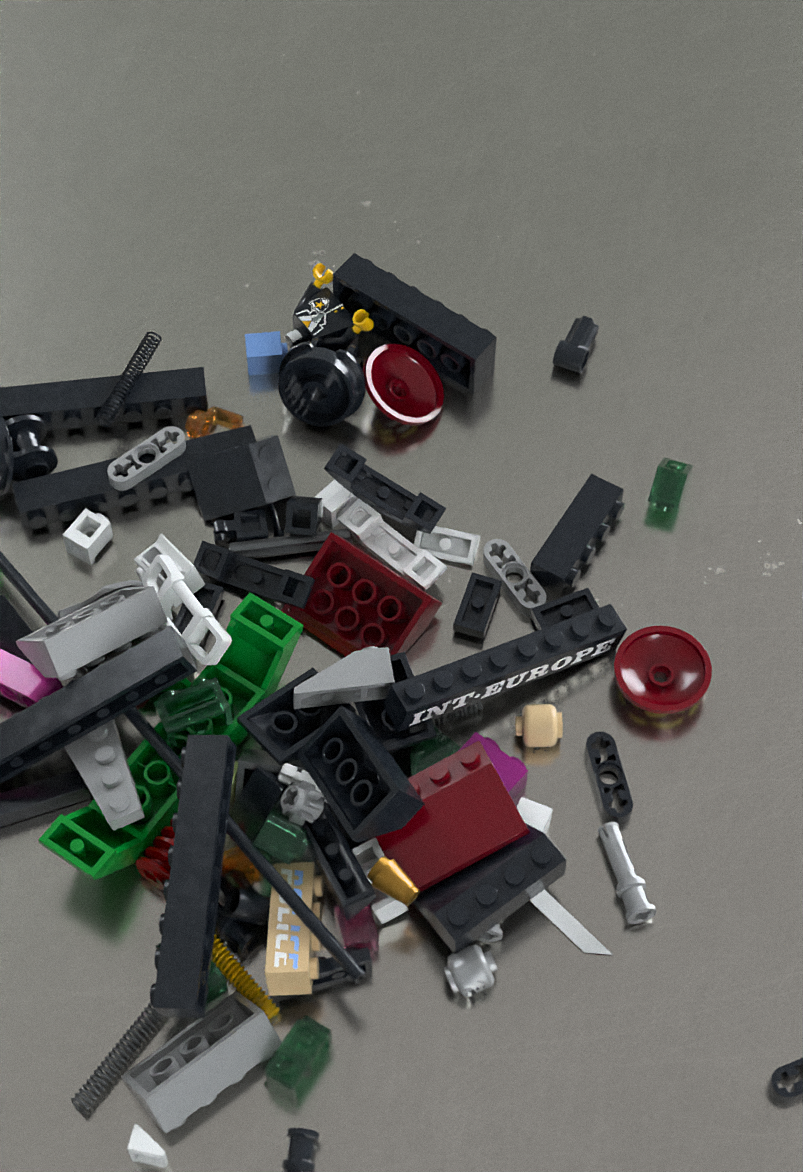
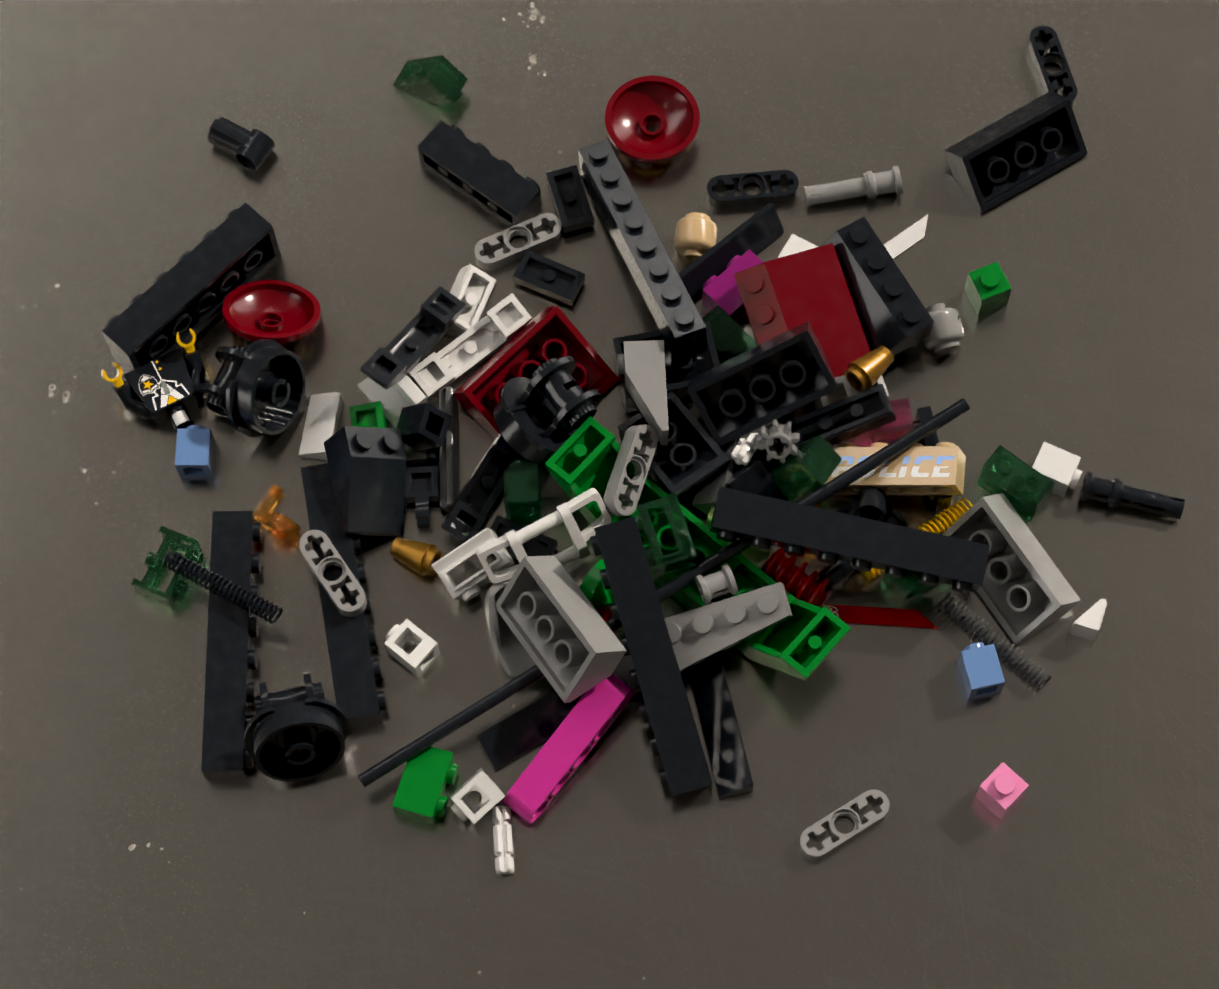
camera: 80 degrees left, 10 degrees up
none -> clear green window [131,526,203,608]
none -> white slope [298,392,343,460]
none -> green plate [349,401,387,428]
none -> pearl gold cone [390,537,442,576]
none -> black piece [494,356,602,466]
none -> clear green window [504,460,541,525]
none -> light grey beam [603,424,658,516]
none -> black slope [678,203,784,304]
none -> light grey bush [695,565,738,605]
none -> red sticker [822,604,938,629]
none -> black slope [944,91,1088,213]
none -> medium blue brick [957,642,1005,700]
none -> green brick [964,261,1012,317]
none -> white brick [1027,442,1083,498]

